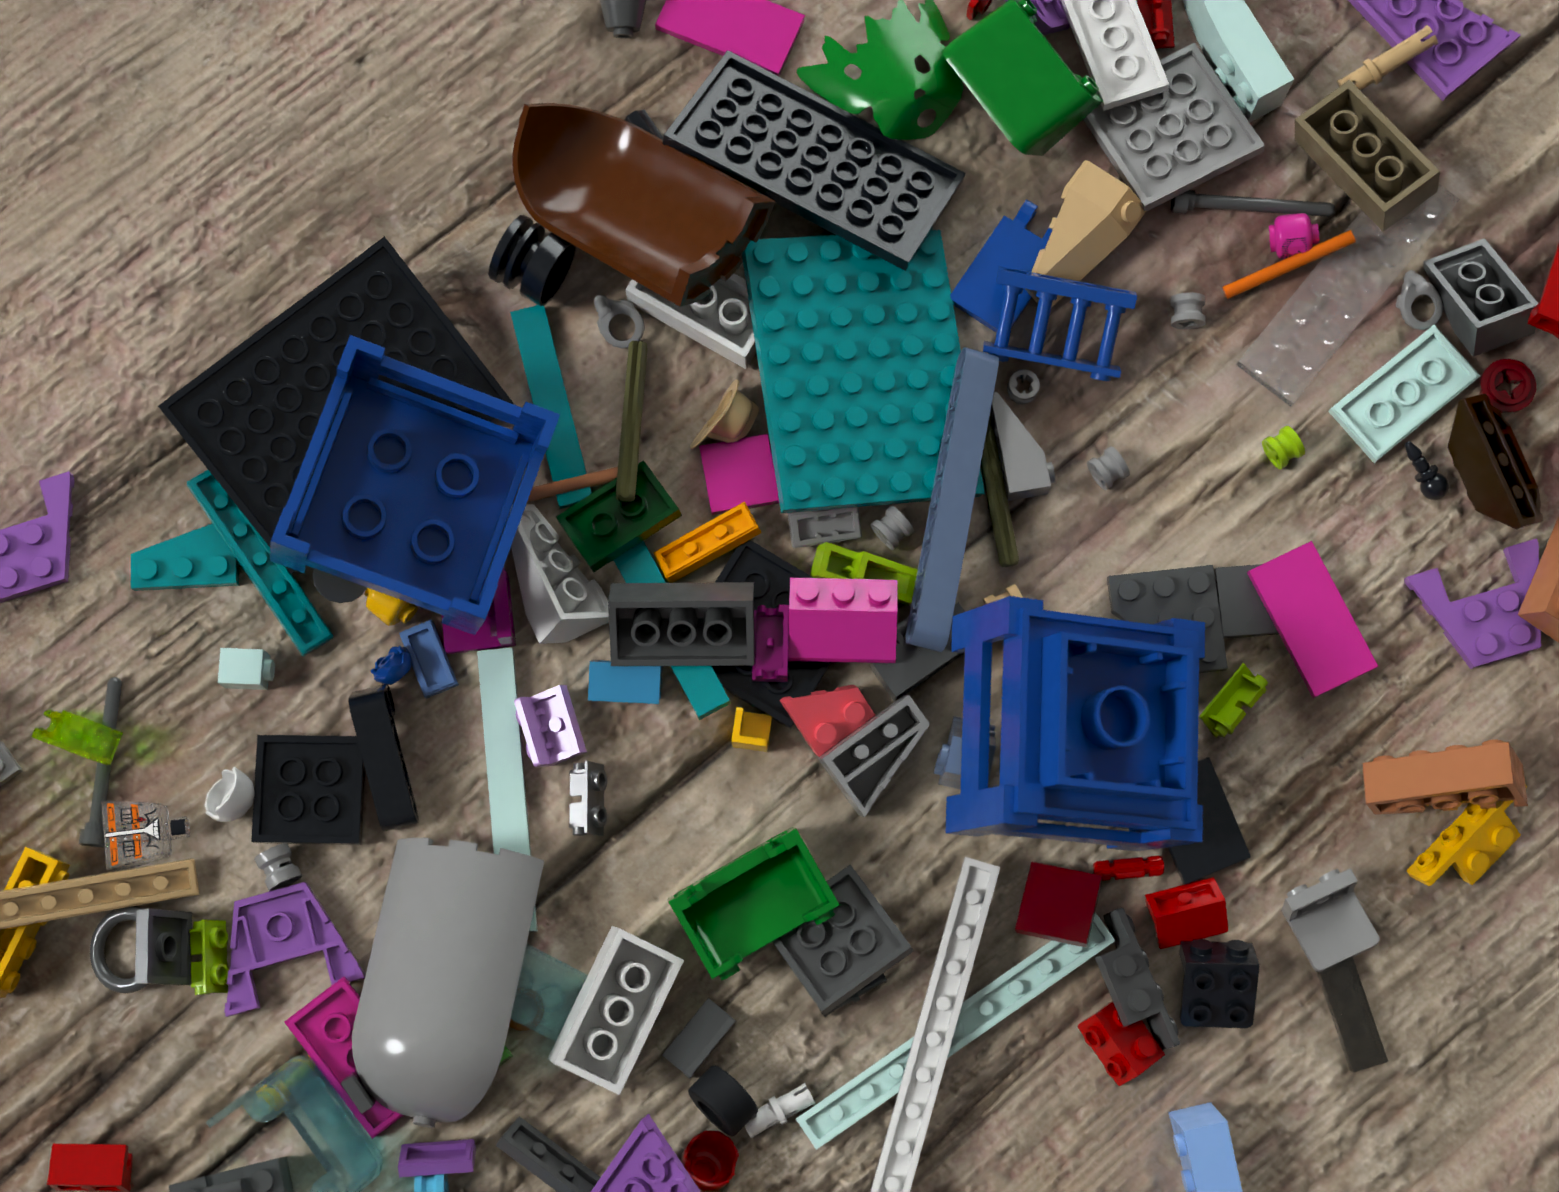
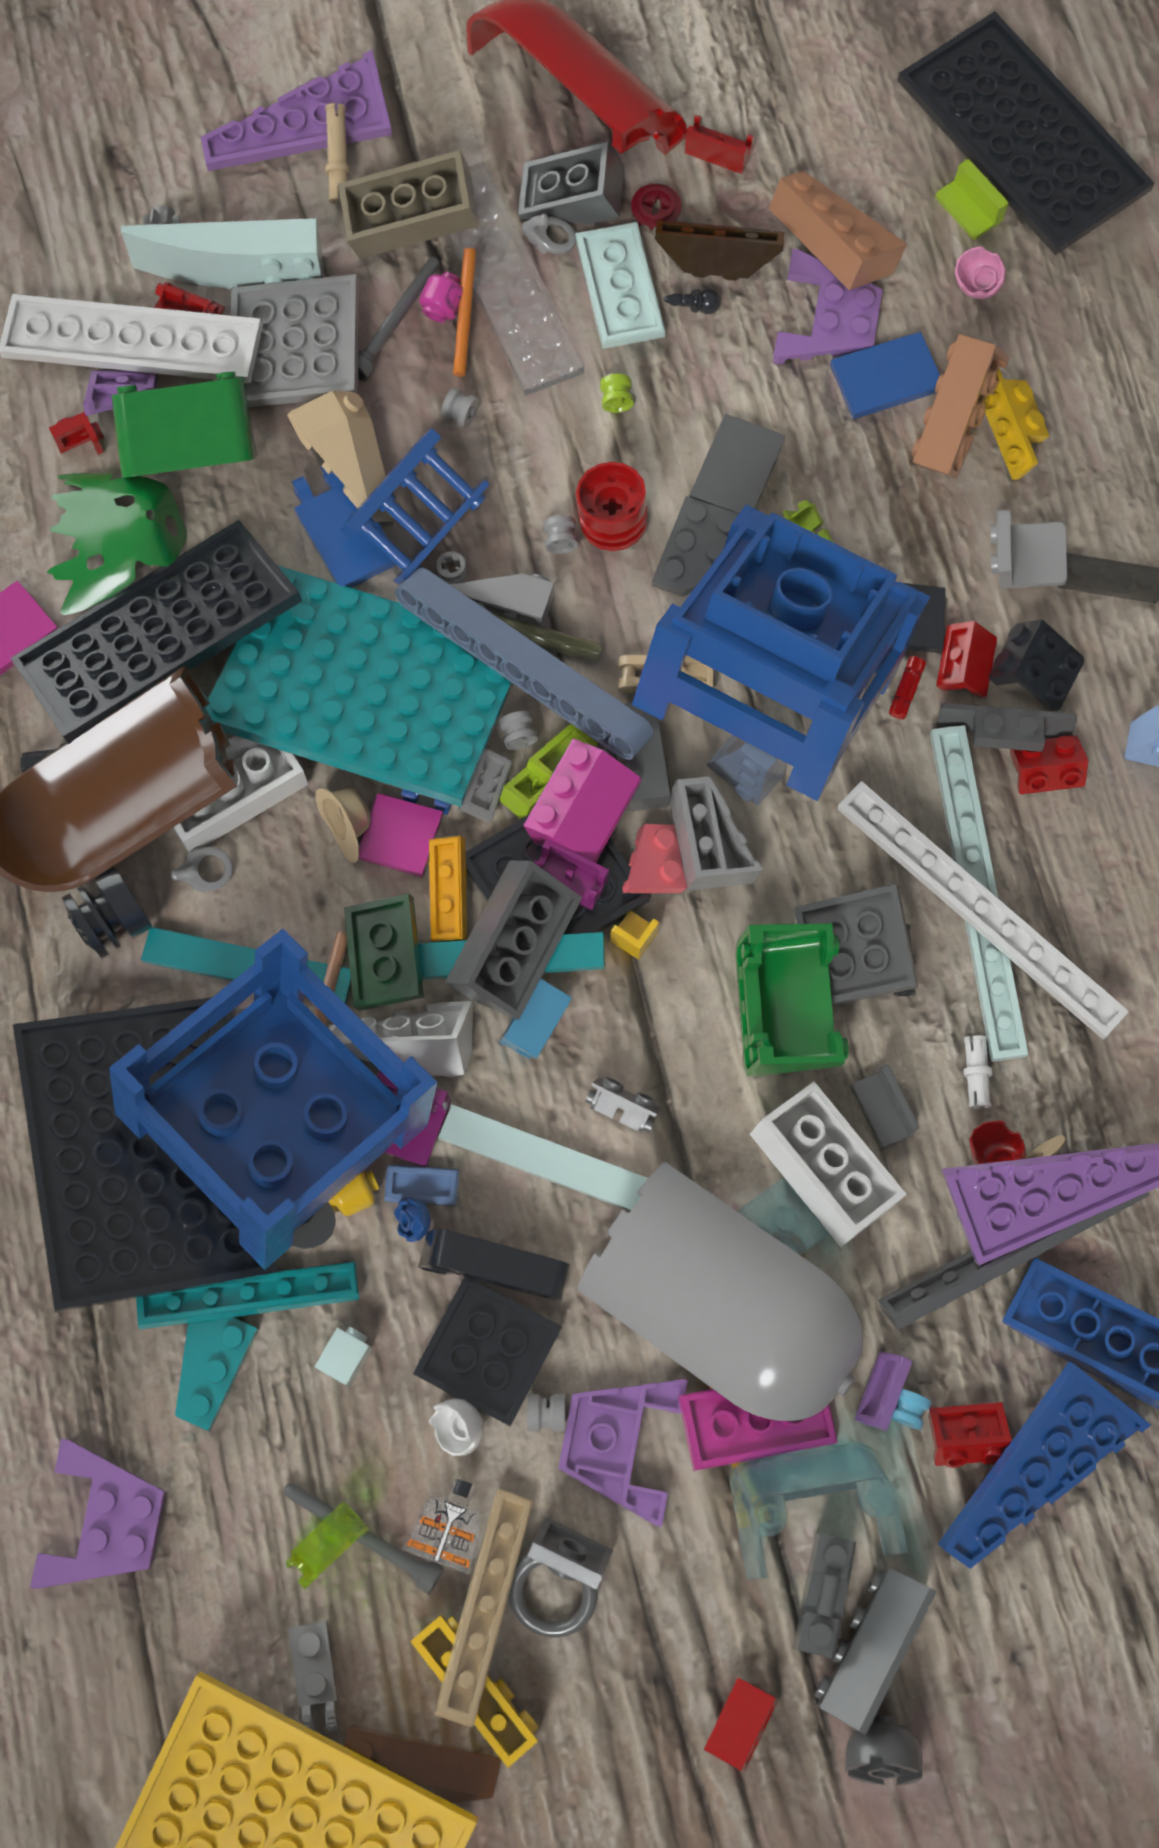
camera: 65 degrees left, 5 degrees down
lime hinge [189,919,229,995] -> none
dark grey tile [341,1071,376,1114] -> none
lavender bracket [514,685,587,767] -> none
olive axle [616,341,648,502] -> none
black tyre [688,1065,758,1137] -> none
dark red tile [1015,862,1103,948] -> none
dark pink tile [1247,541,1378,698] -> none
none -> red wheel [576,461,648,551]
none -> blue tile [830,331,940,420]

